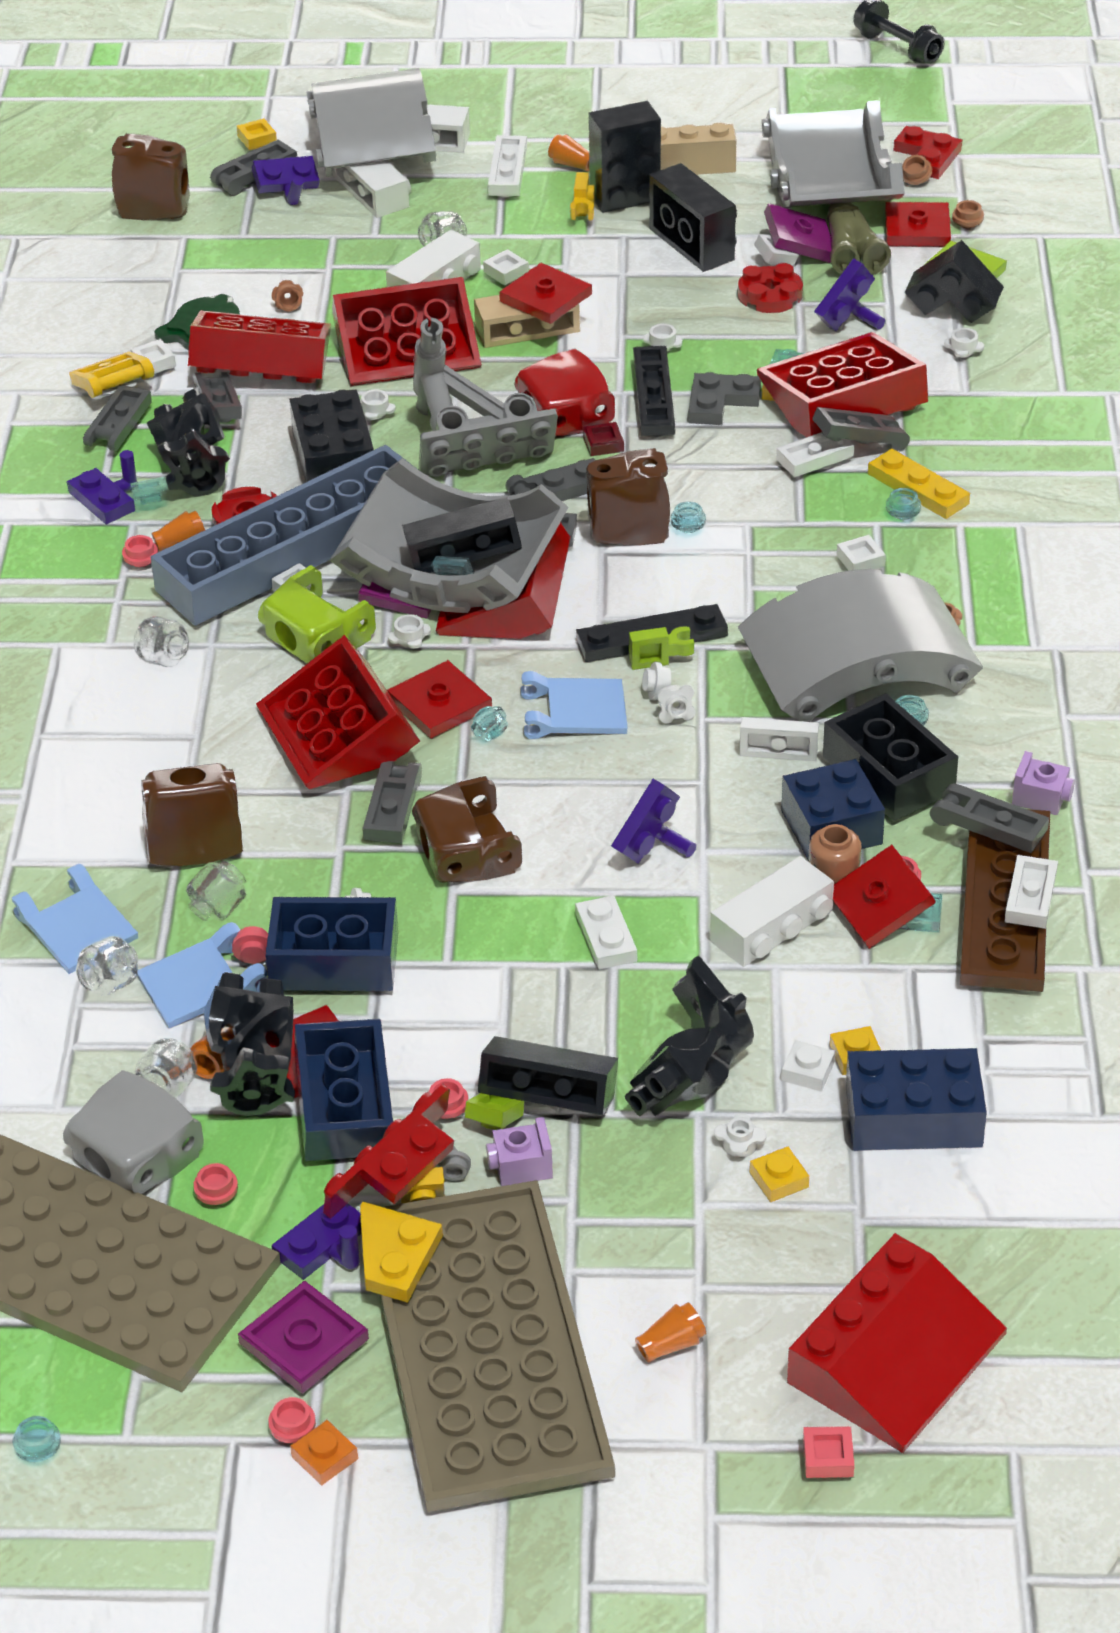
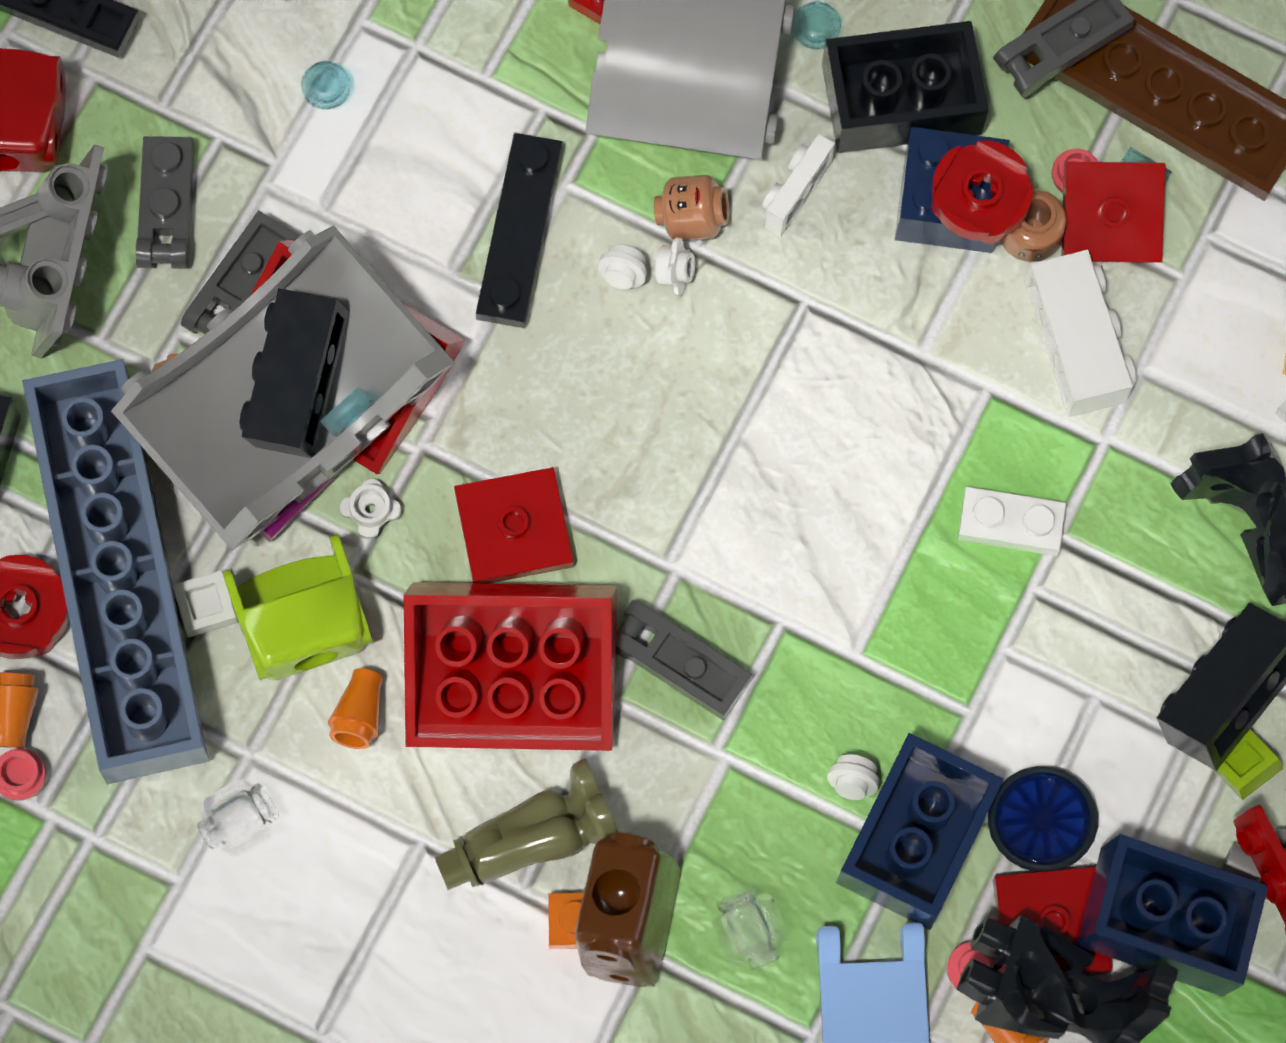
camera: 70 degrees left, 30 degrees up
coral plate [232,926,268,964] -> none
reddish brown piece [412,776,522,882] -> none
coral plate [428,1078,469,1119] -> none
clear light blue plate [471,706,508,741] -> none
light blue flag [520,671,628,739] -> none
dark red tile [583,422,624,456] -> none
reddish brown piece [586,448,670,546] -> none
dark purple plate [611,778,696,864] -> none
lime plate [629,627,694,670] -> none
white plate [1005,855,1058,929] -> none
none -> orange cone [328,668,383,749]
none -> olive piece [434,759,619,890]
none -> nougat head [654,175,729,241]
none -> red plate [931,140,1033,244]
none -> clear blue wheel [988,766,1098,872]

